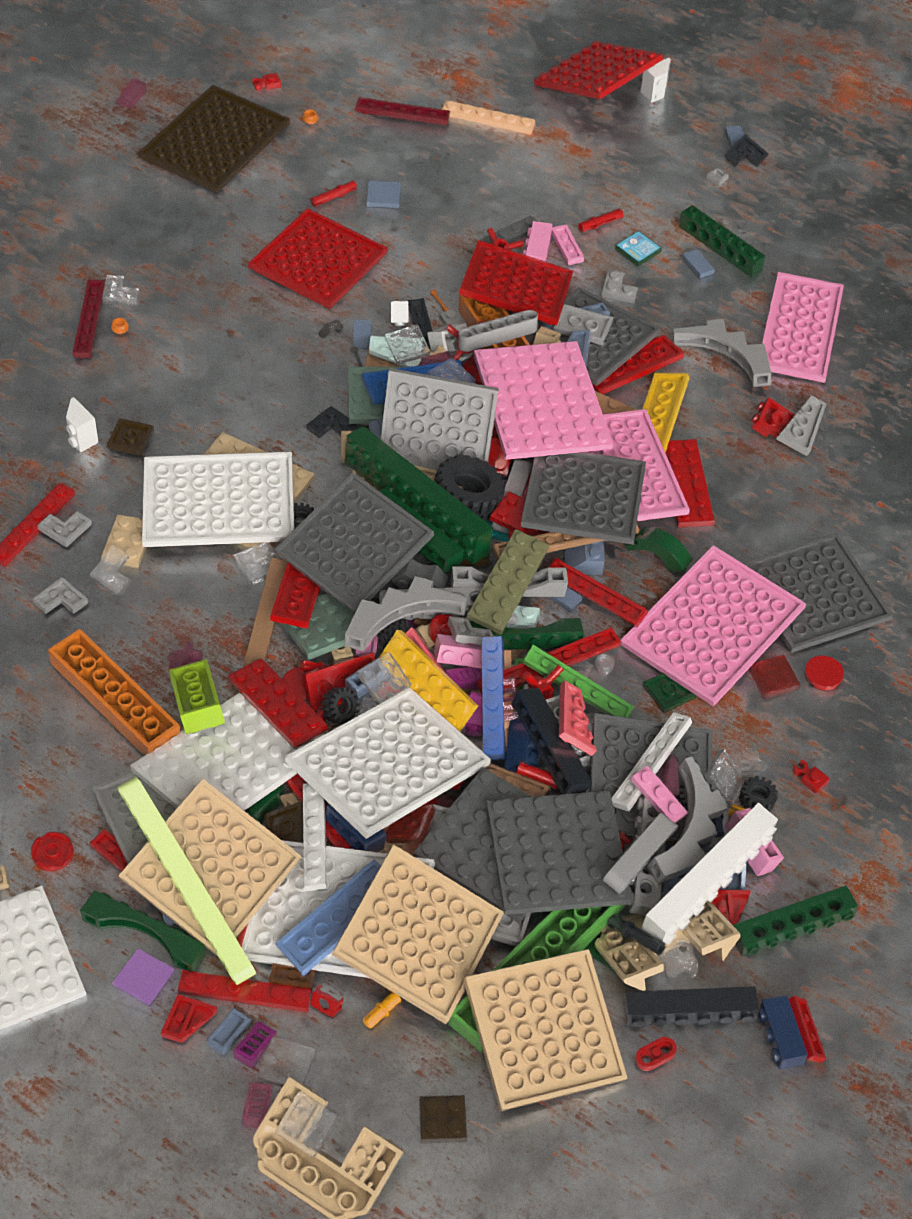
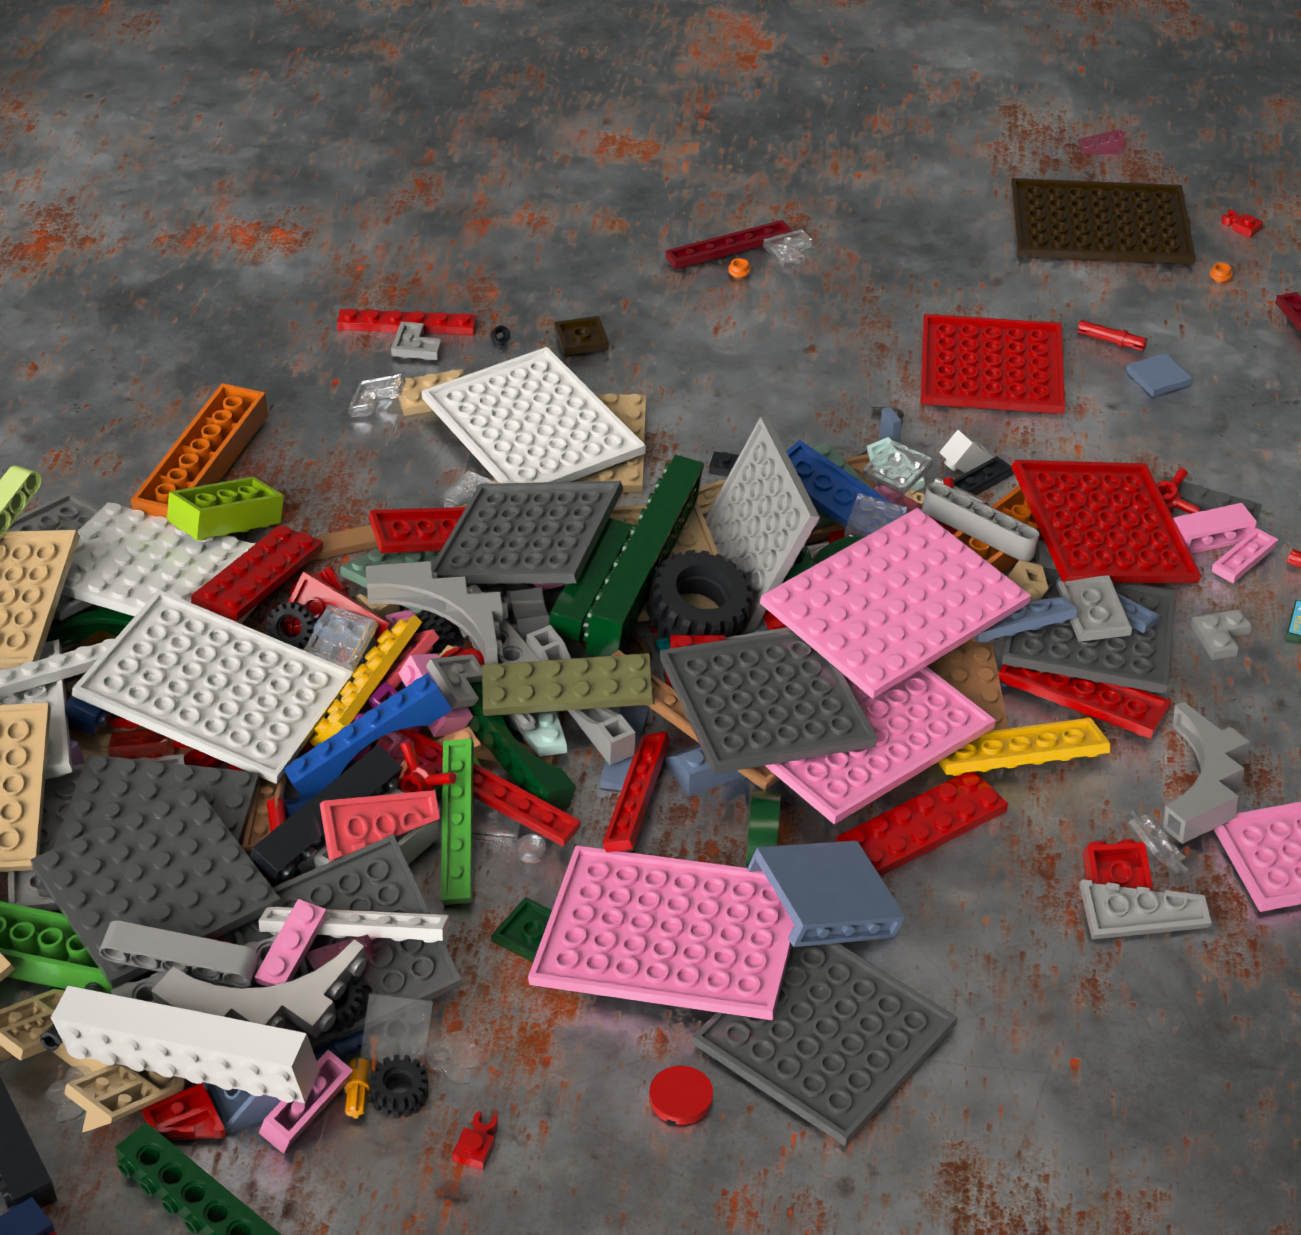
camera: 65 degrees right, 10 degrees down
light grey plate [33,577,88,614] -> none
white slope [66,397,98,453] -> none
clear pink hips [167,642,203,668] -> none
clear red plate [748,655,801,699] -> none
none -> black hinge [490,325,510,345]
none -> sand blue panel [747,841,906,947]
none -> clear plate [1124,809,1189,877]

